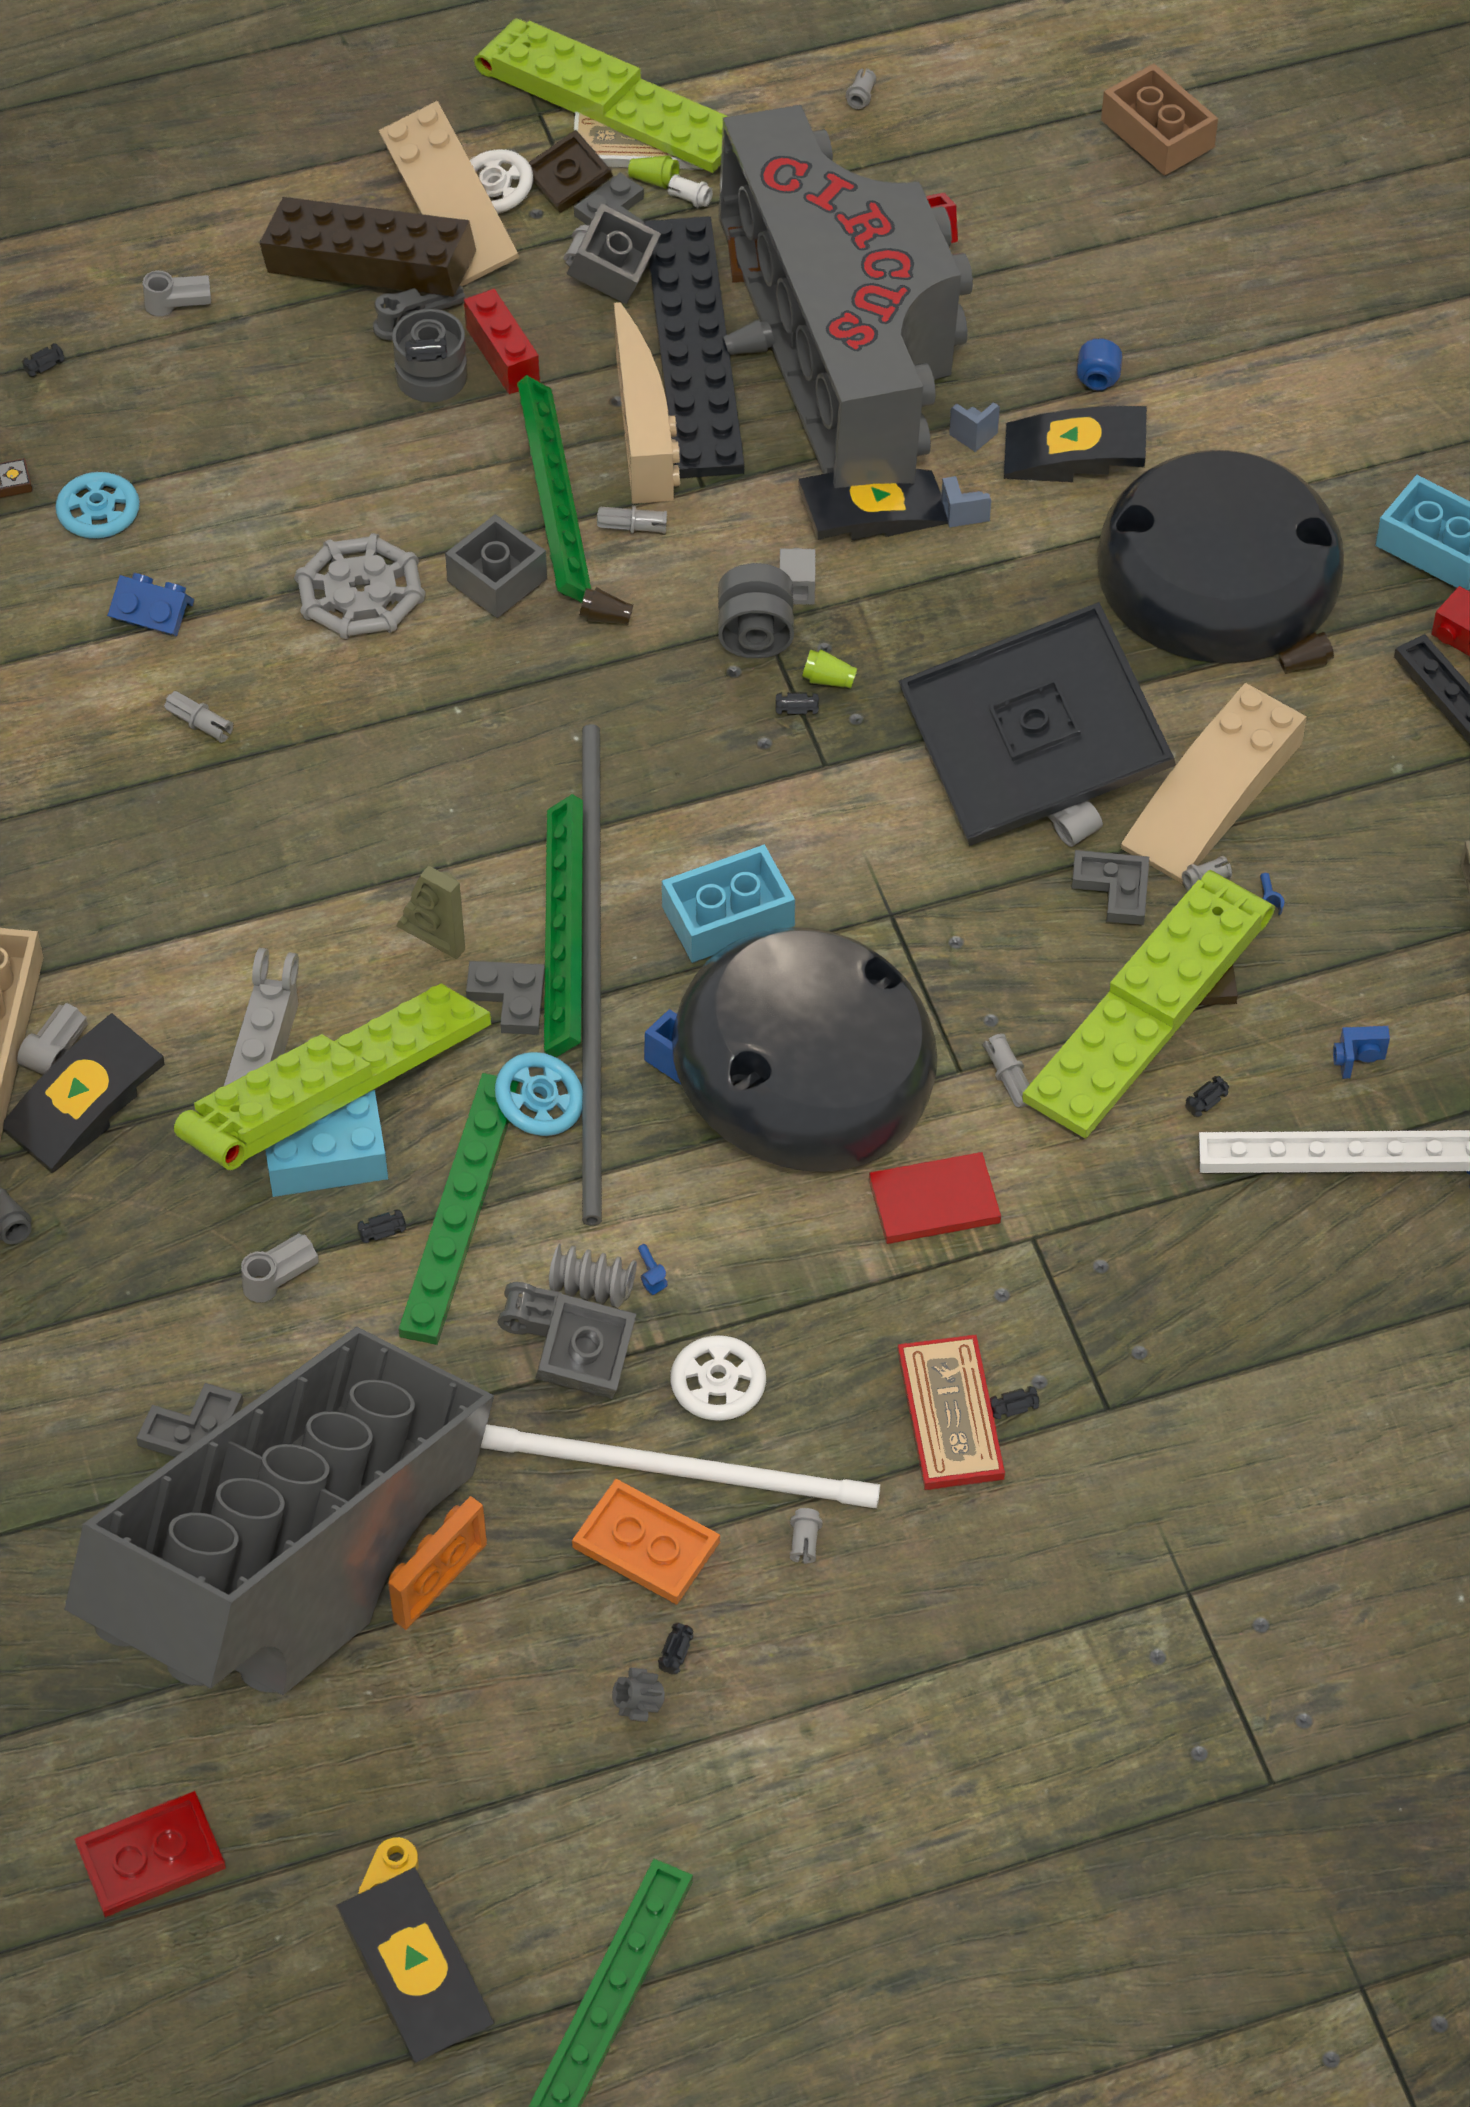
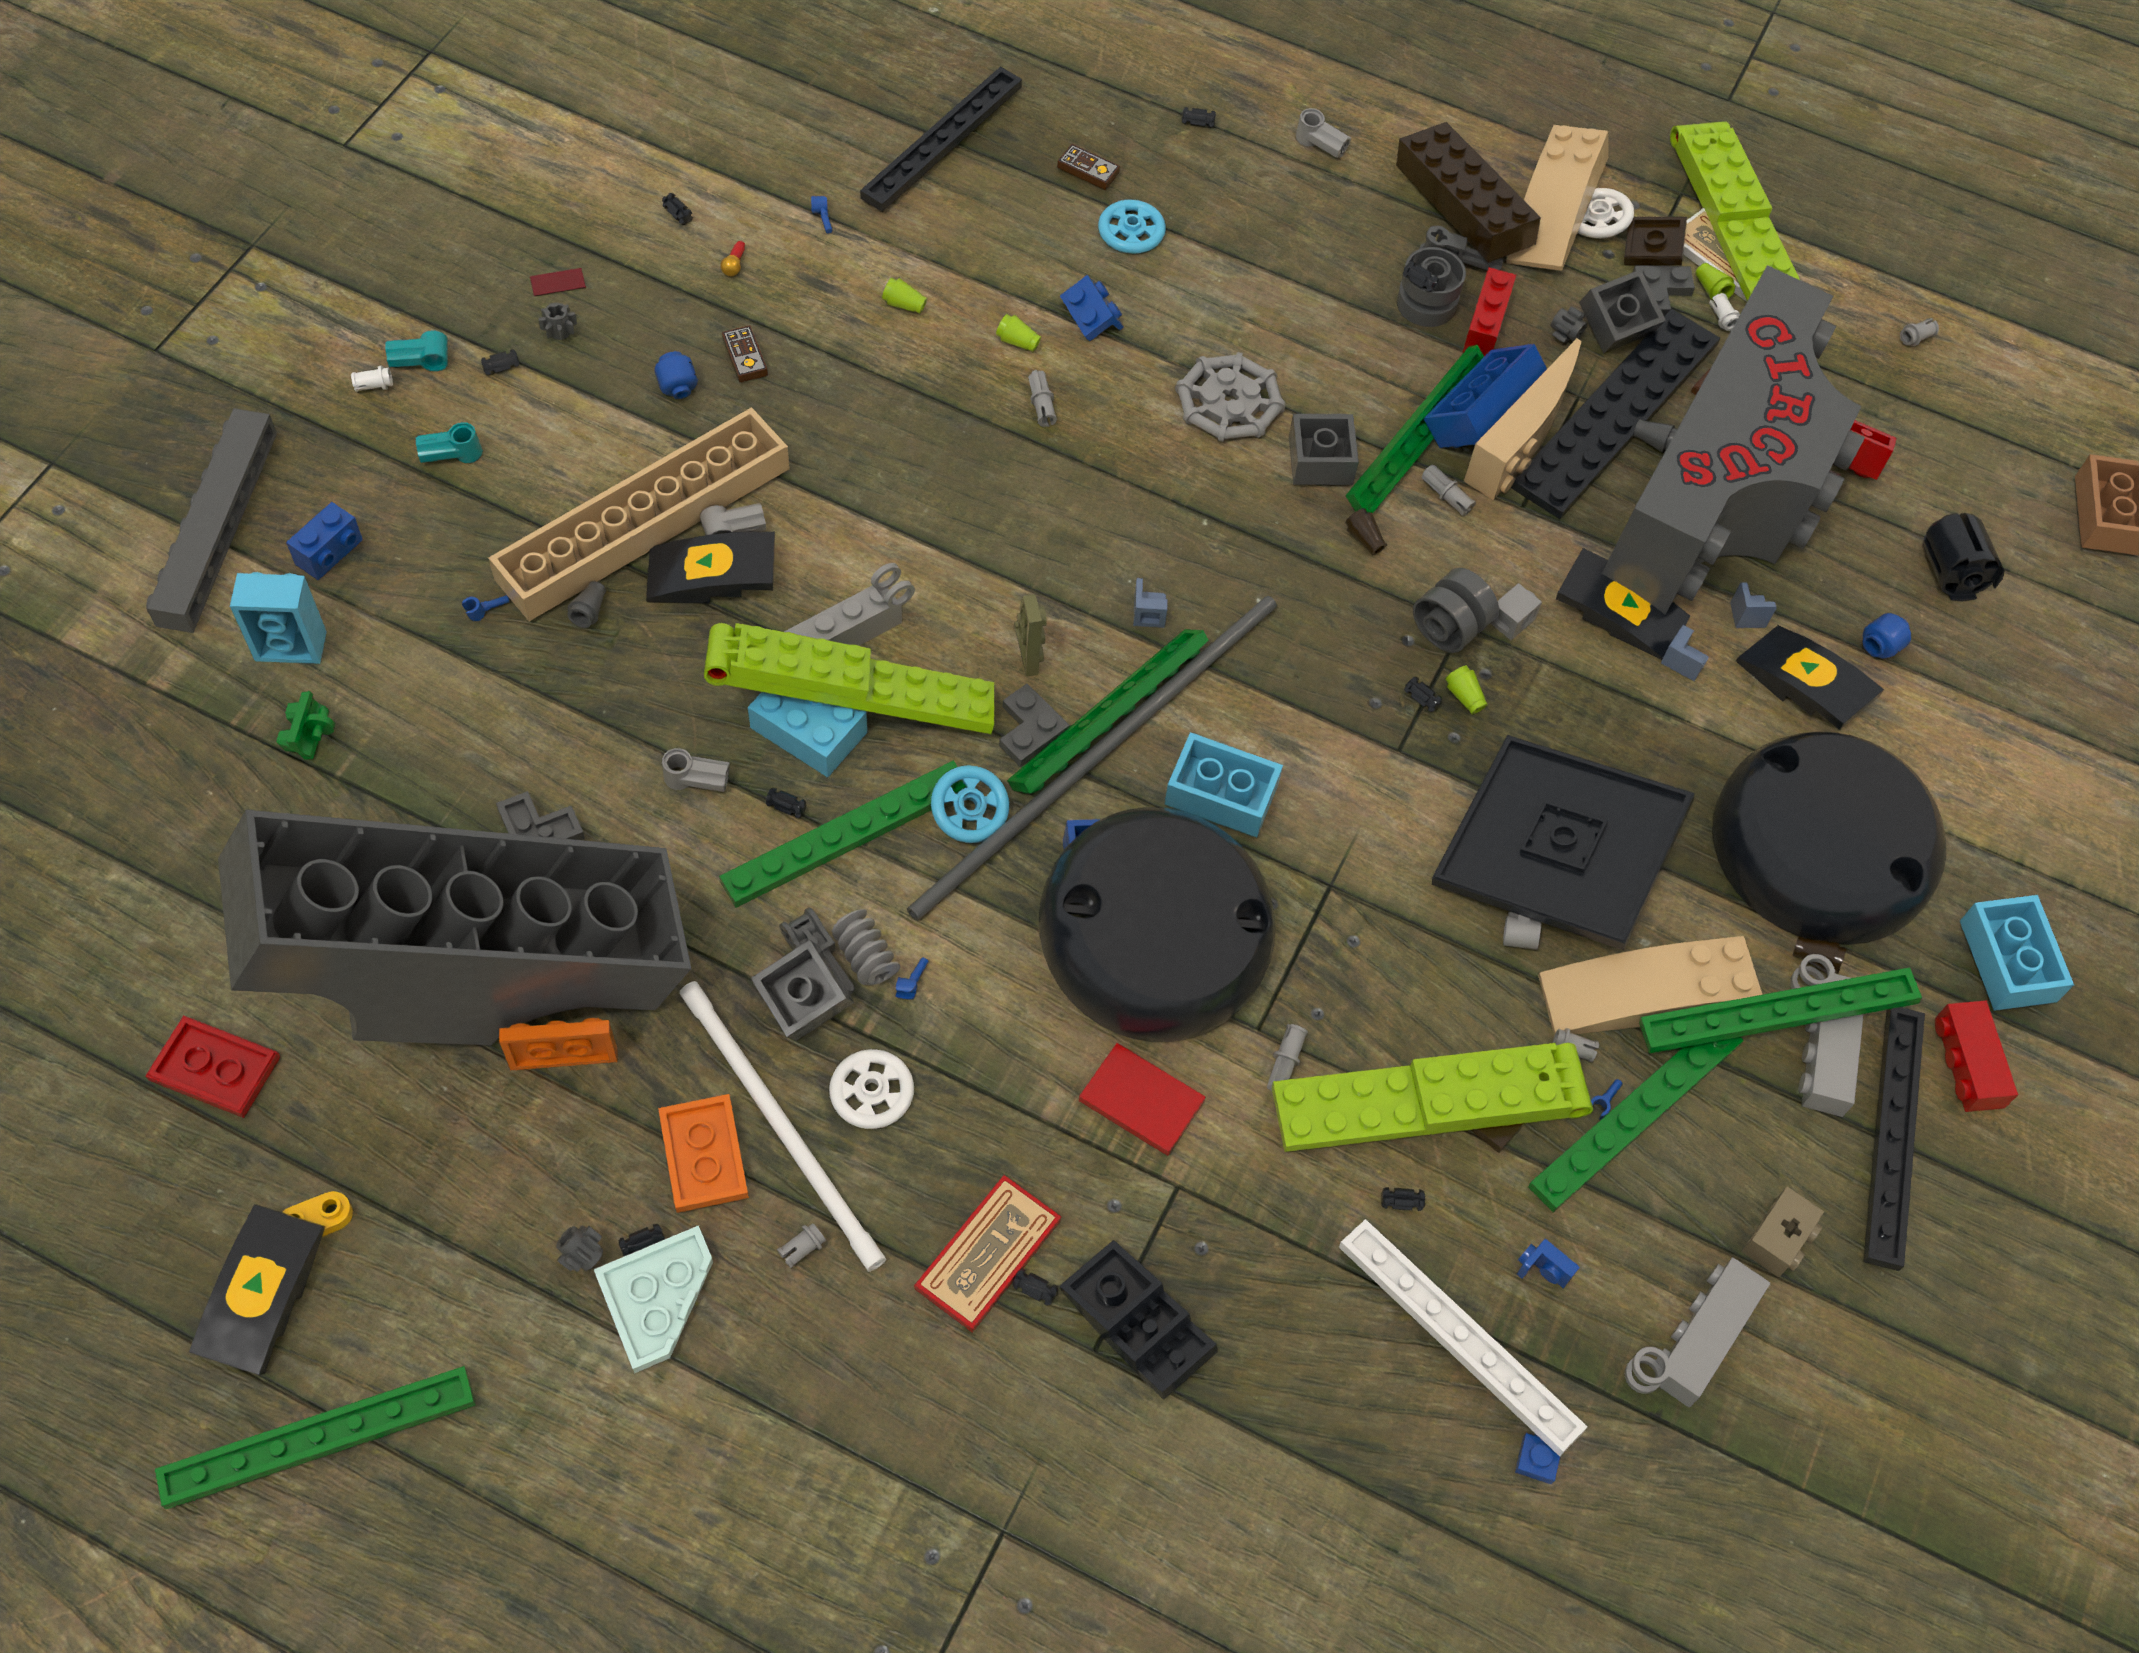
camera: 40 degrees right, 5 degrees up
dark grey plate [1072,850,1149,925] -> none
none -> light aqua plate [594,1225,713,1374]
none -> lime cone [996,314,1041,352]
none -> black slope [1060,1240,1218,1399]
none -> sand blue panel [1133,578,1168,628]
none -> blue brick [1424,344,1547,448]
none -> green plate [1528,1037,1744,1213]
none -> dark grey gear [1550,306,1587,344]
none -> green plate [1639,967,1922,1054]
none -> light grey hinge [1790,954,1864,1117]
none -> black cylinder [1923,513,2005,602]

